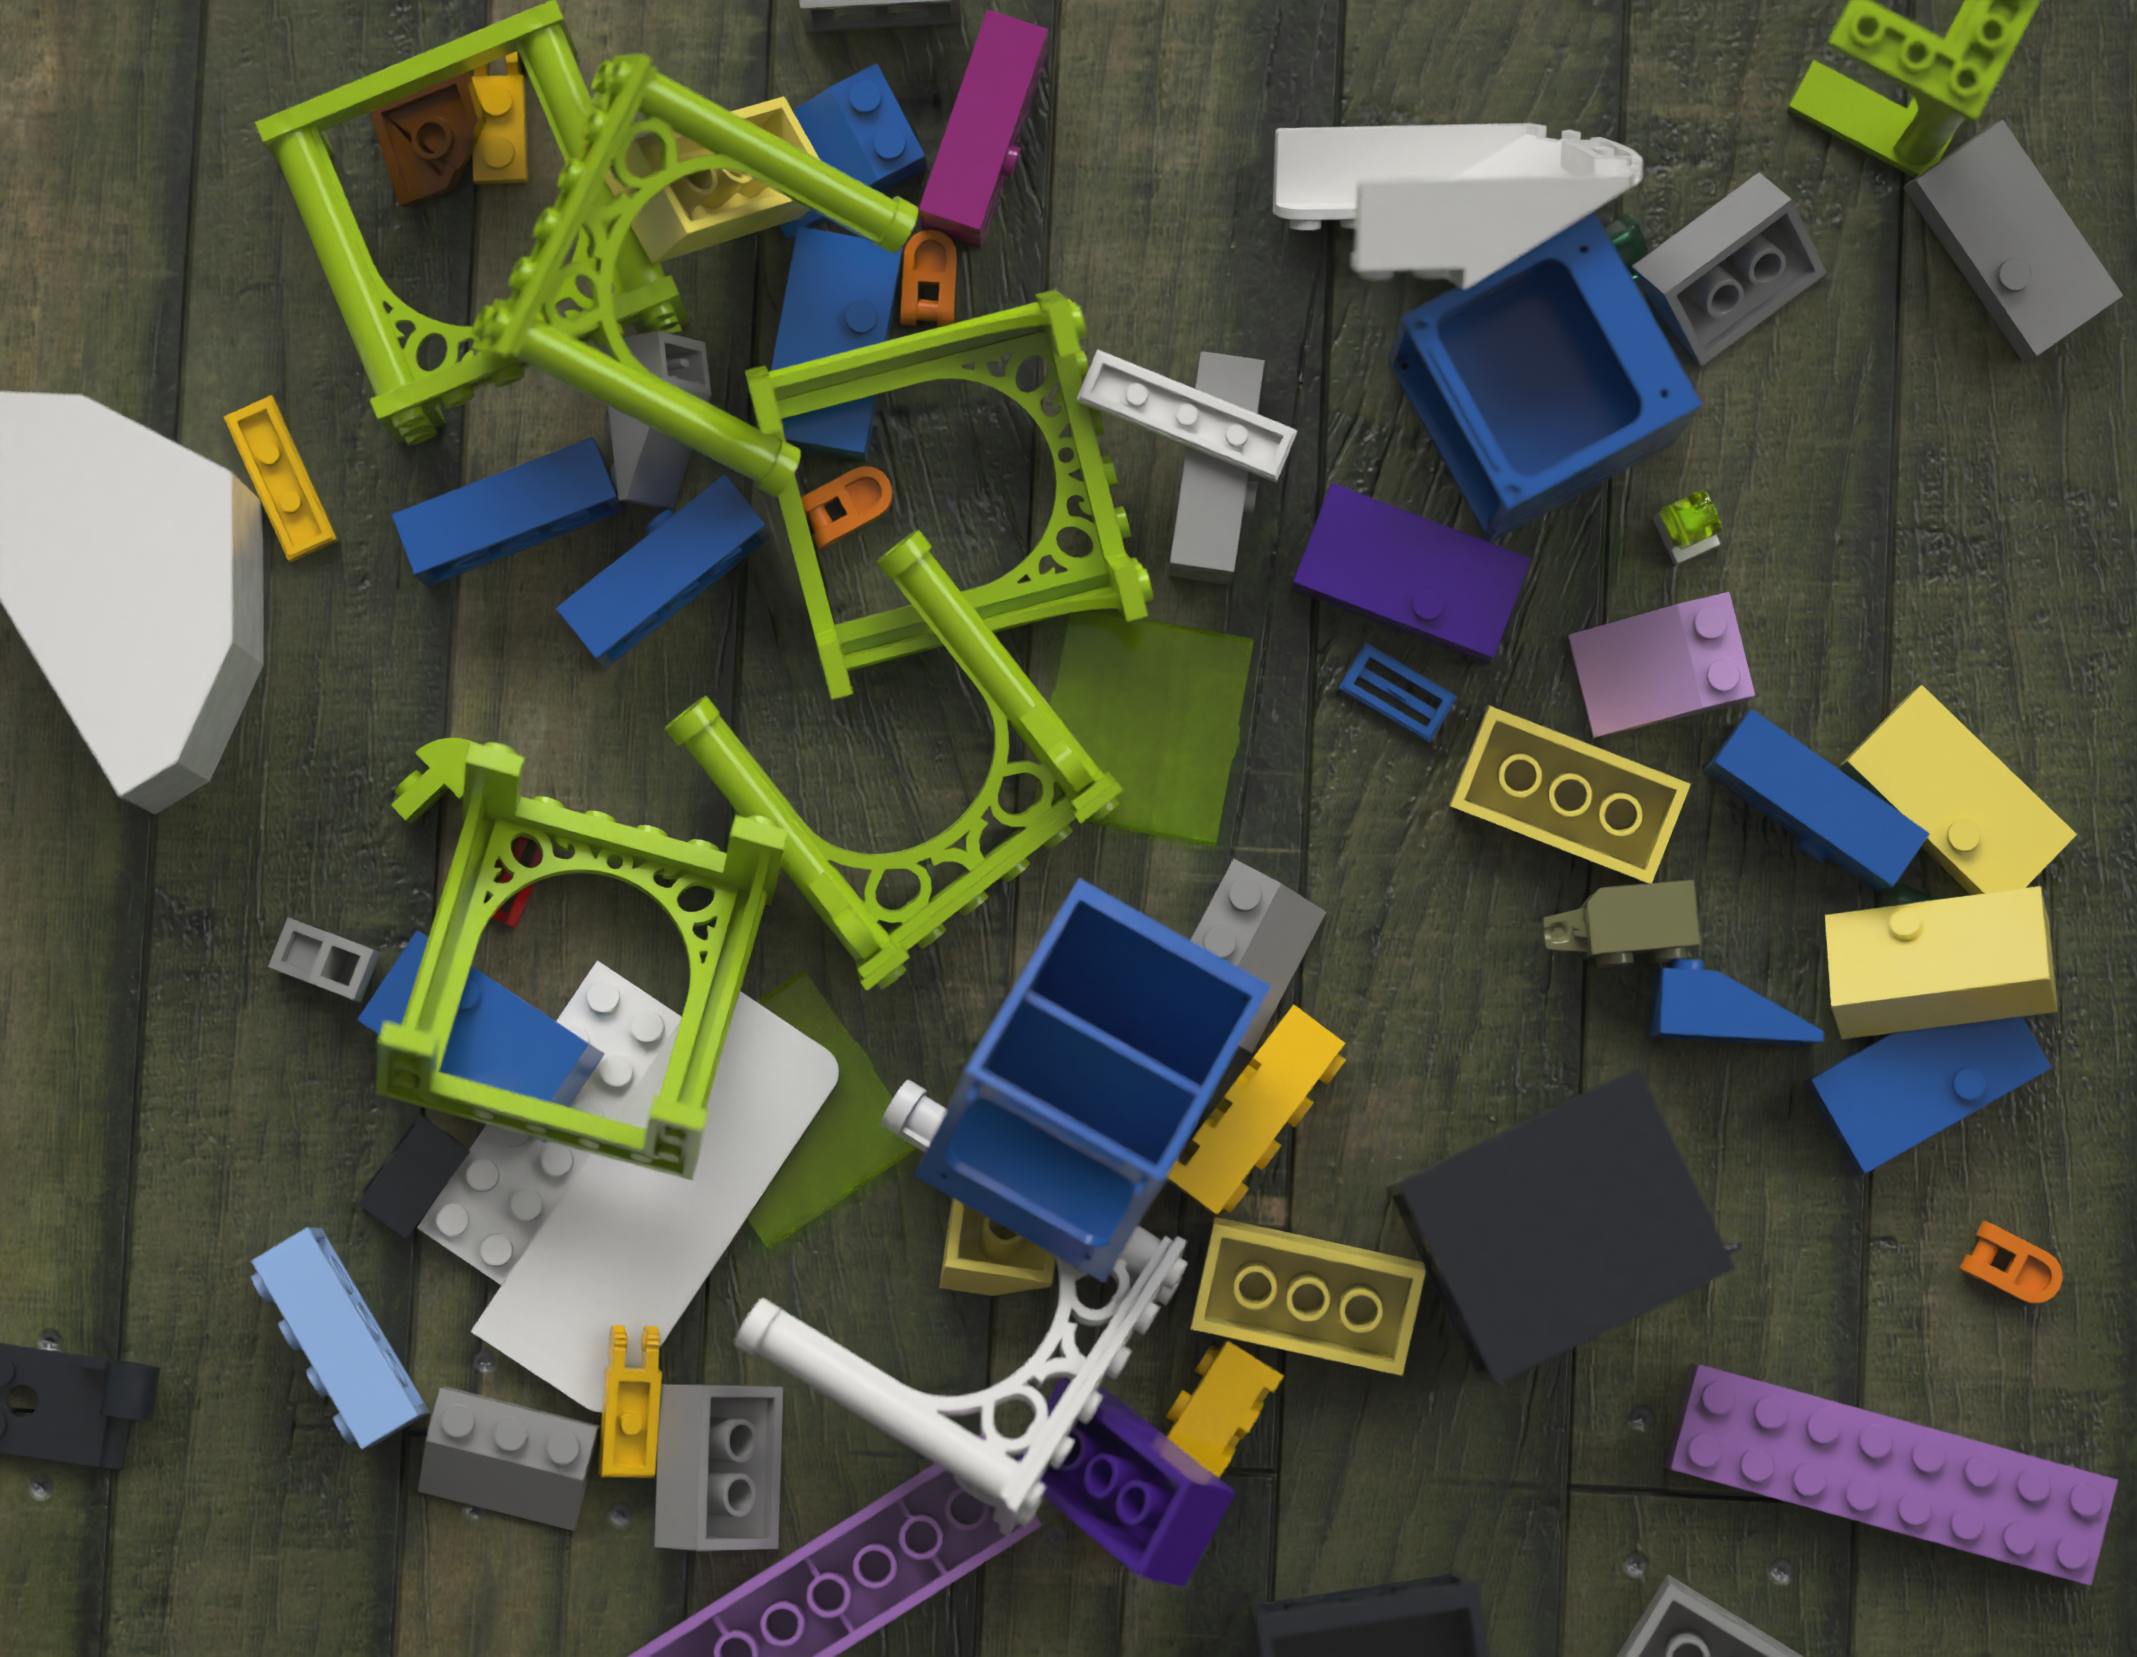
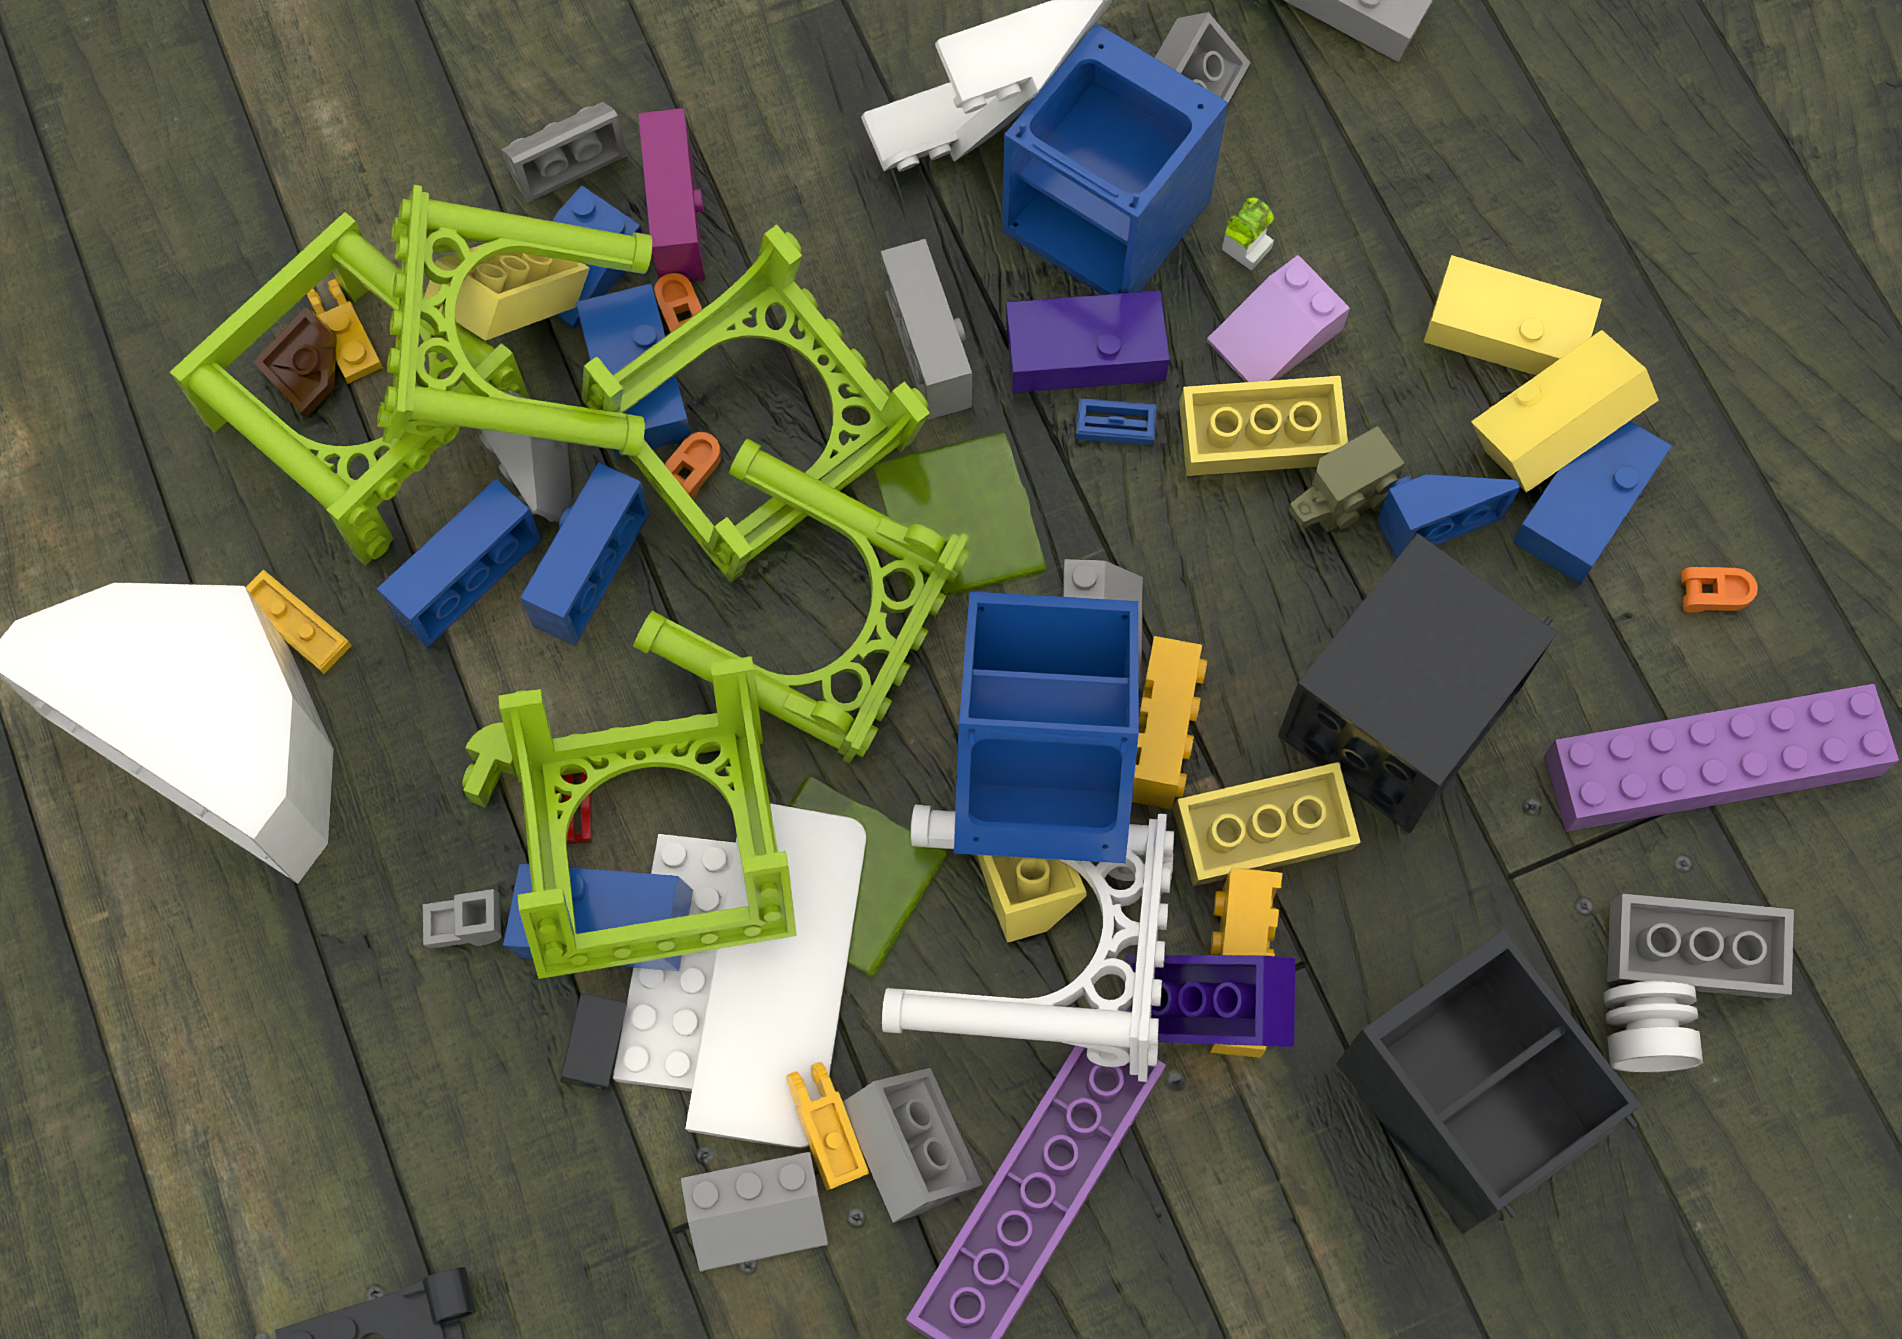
camera: 25 degrees left, 15 degrees down
light blue brick [251,1227,430,1449] -> none
white tile [1077,350,1297,483] -> none
blue brick [1703,709,1930,894] -> none

